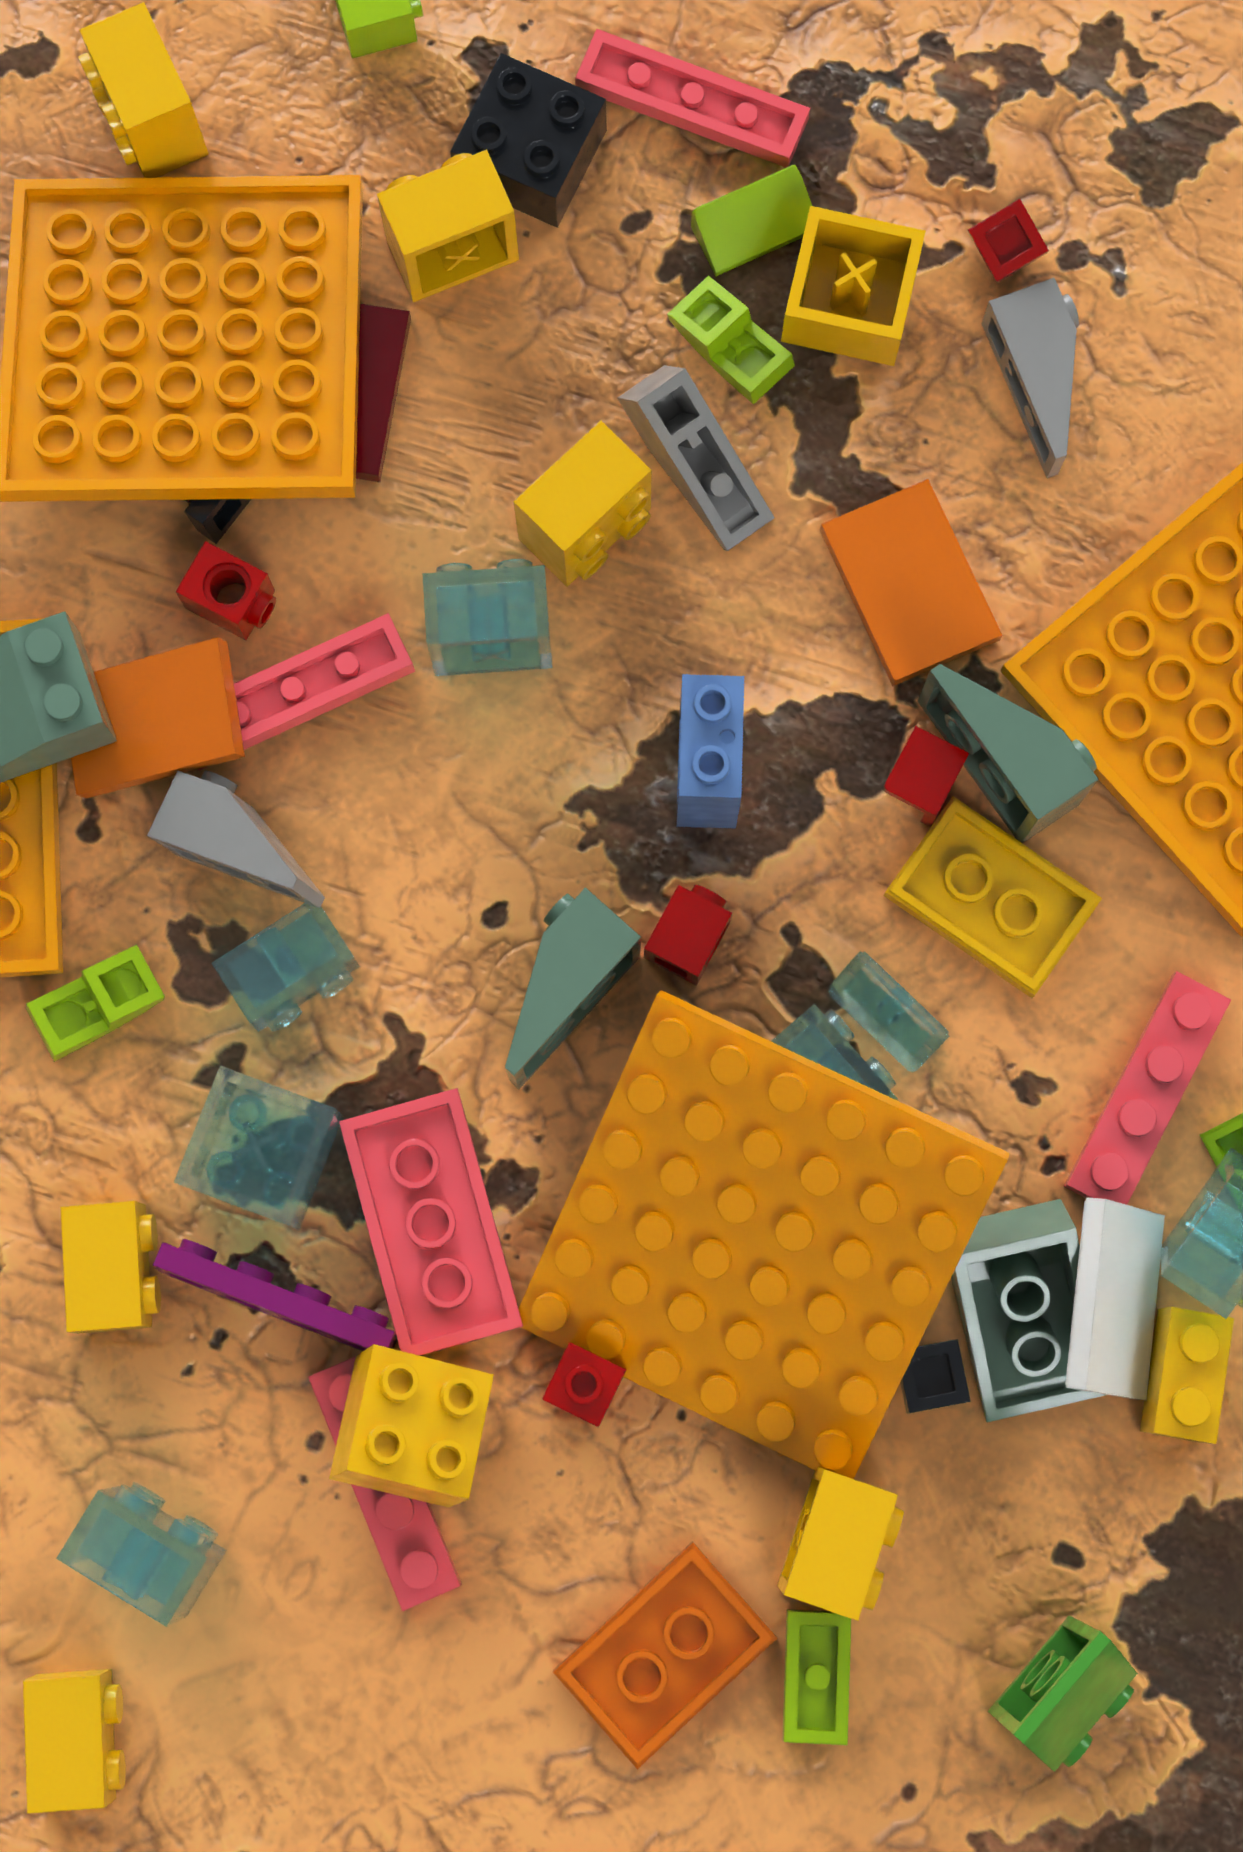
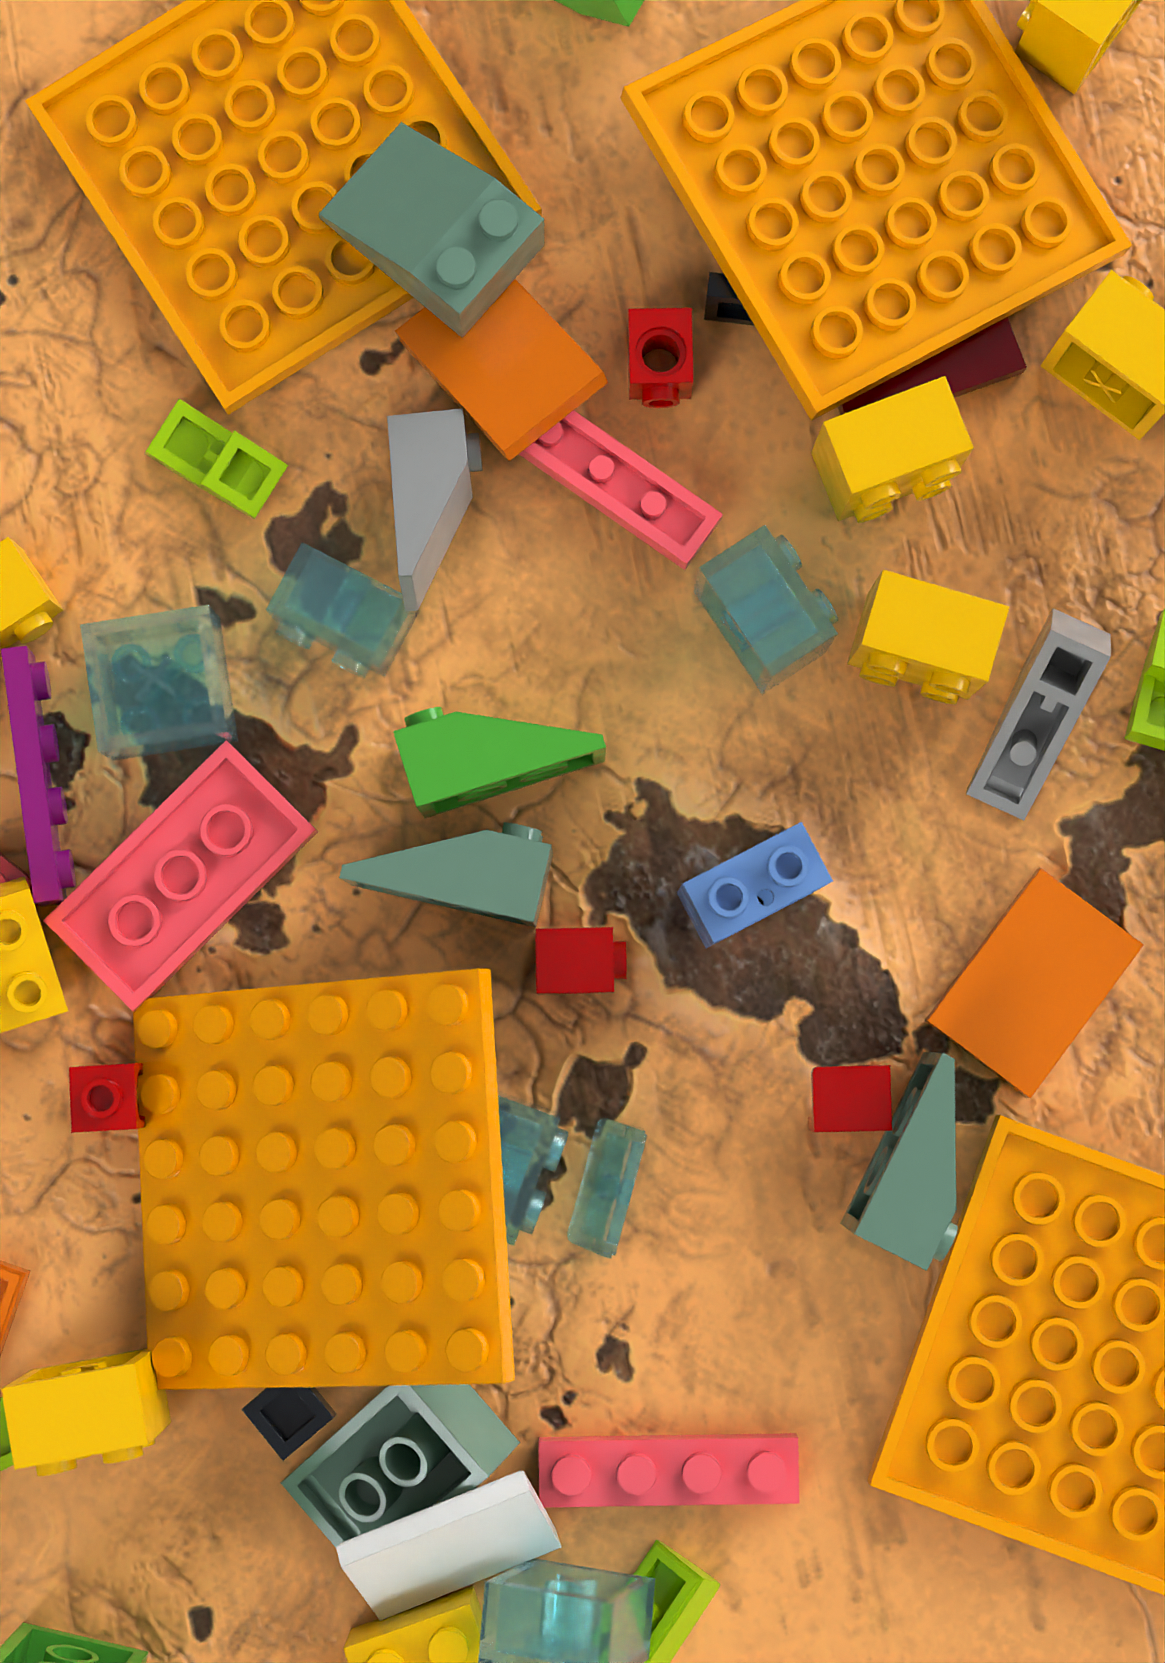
camera: 60 degrees right, 5 degrees up
yellow tile [883,796,1102,998] -> none
none -> bright green slope [393,707,606,818]
none -> yellow brick [811,376,974,523]

